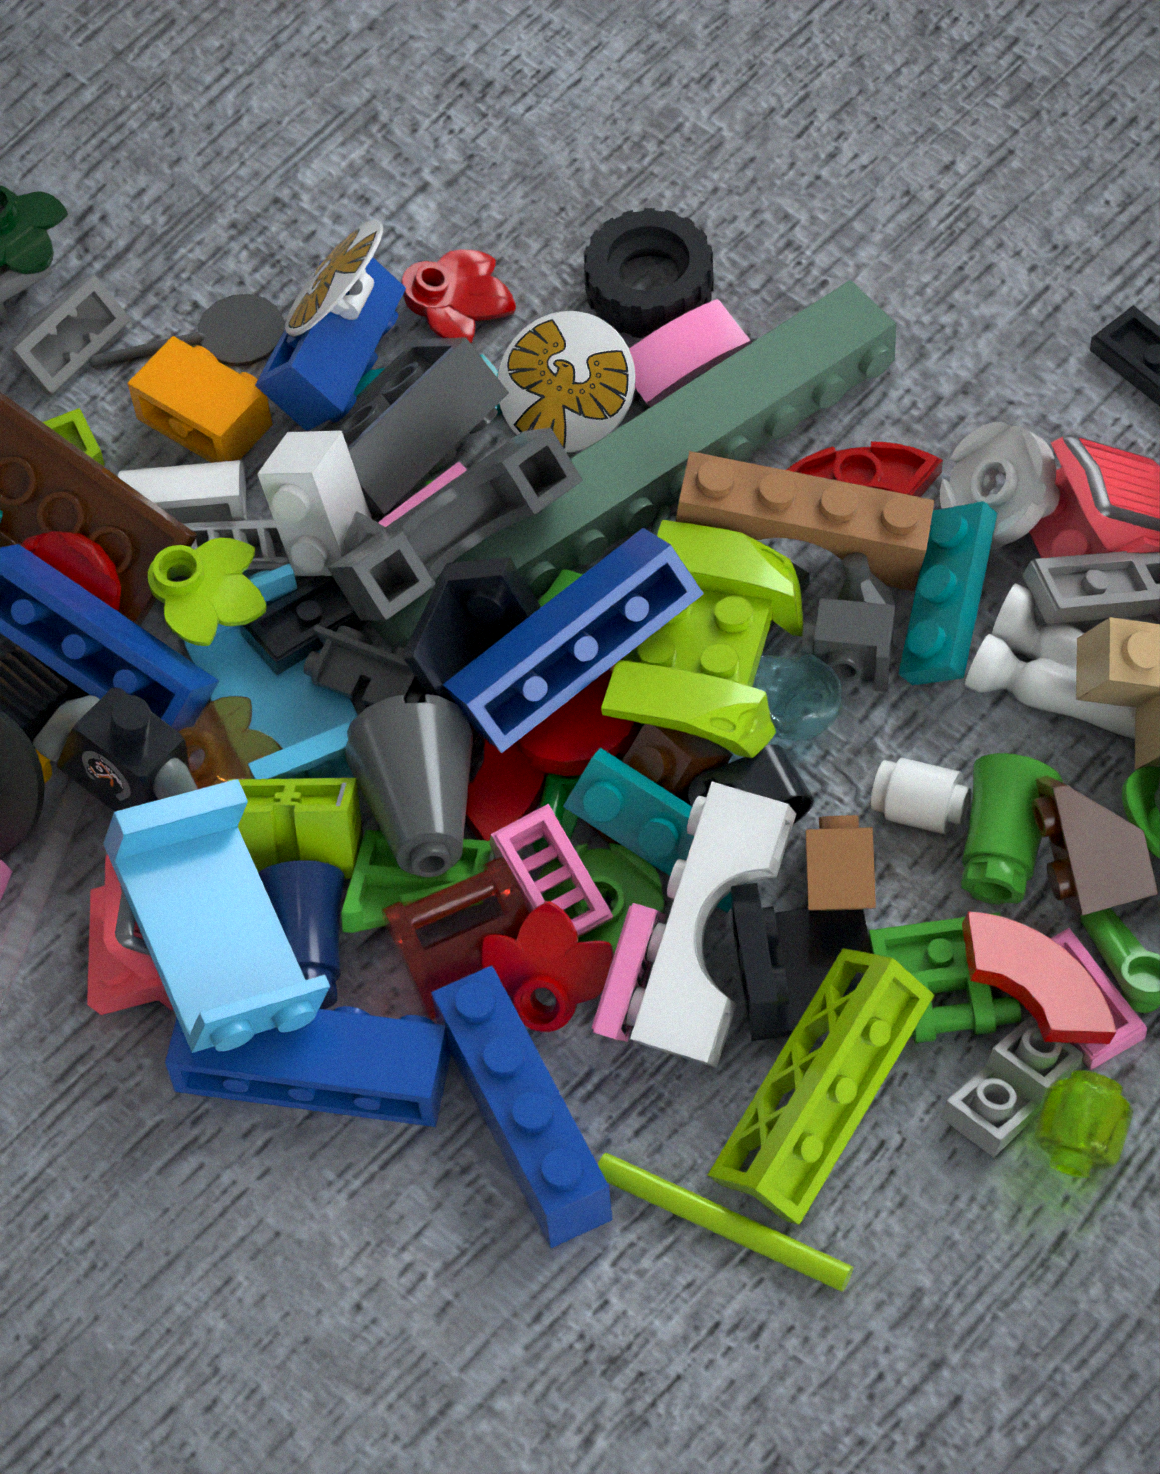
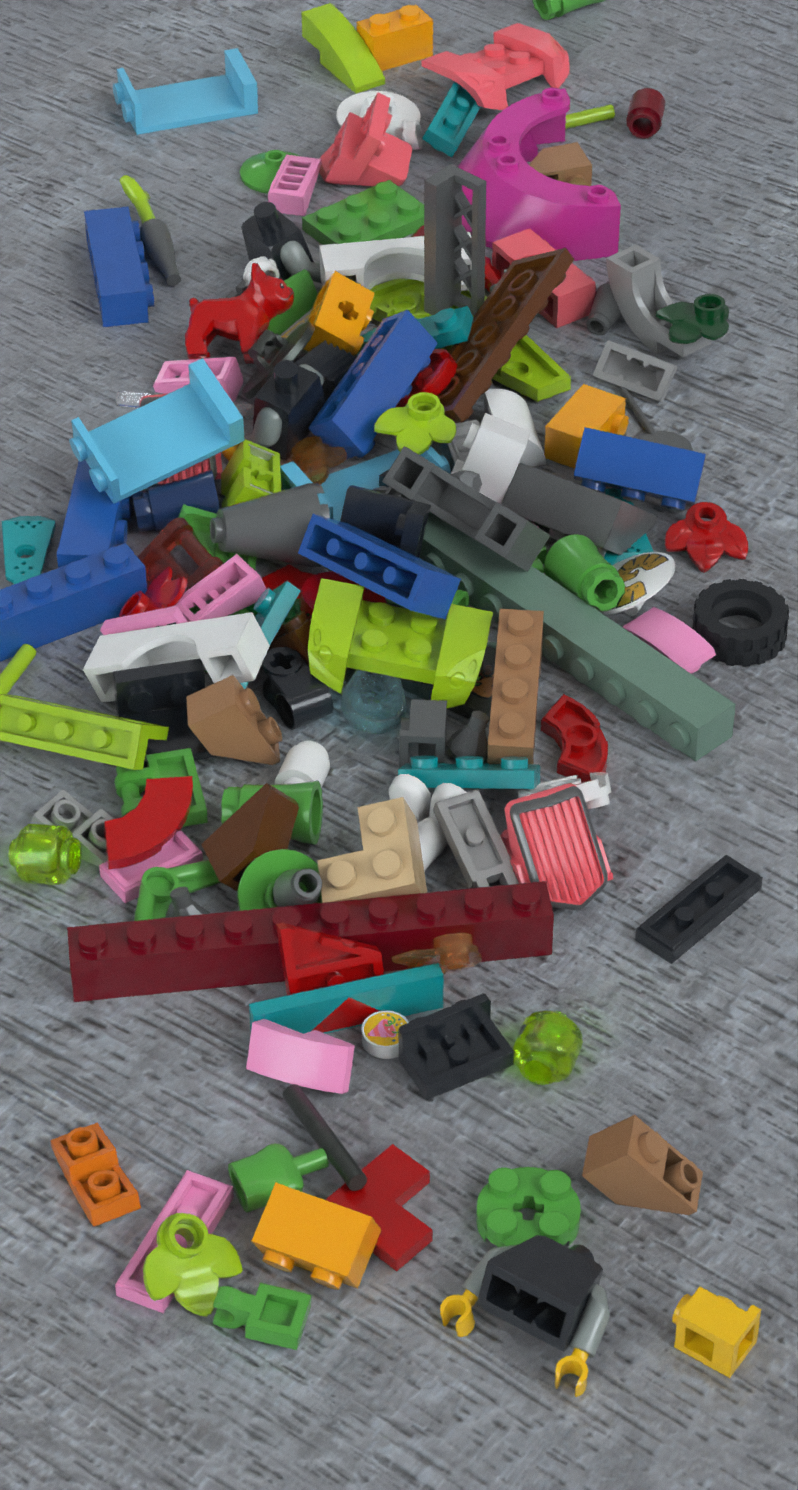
camera: 80 degrees right, 15 degrees down
shield [285,220,383,336] -> none
none -> teal piece [2,516,56,585]
none -> bright green plant [544,534,625,611]

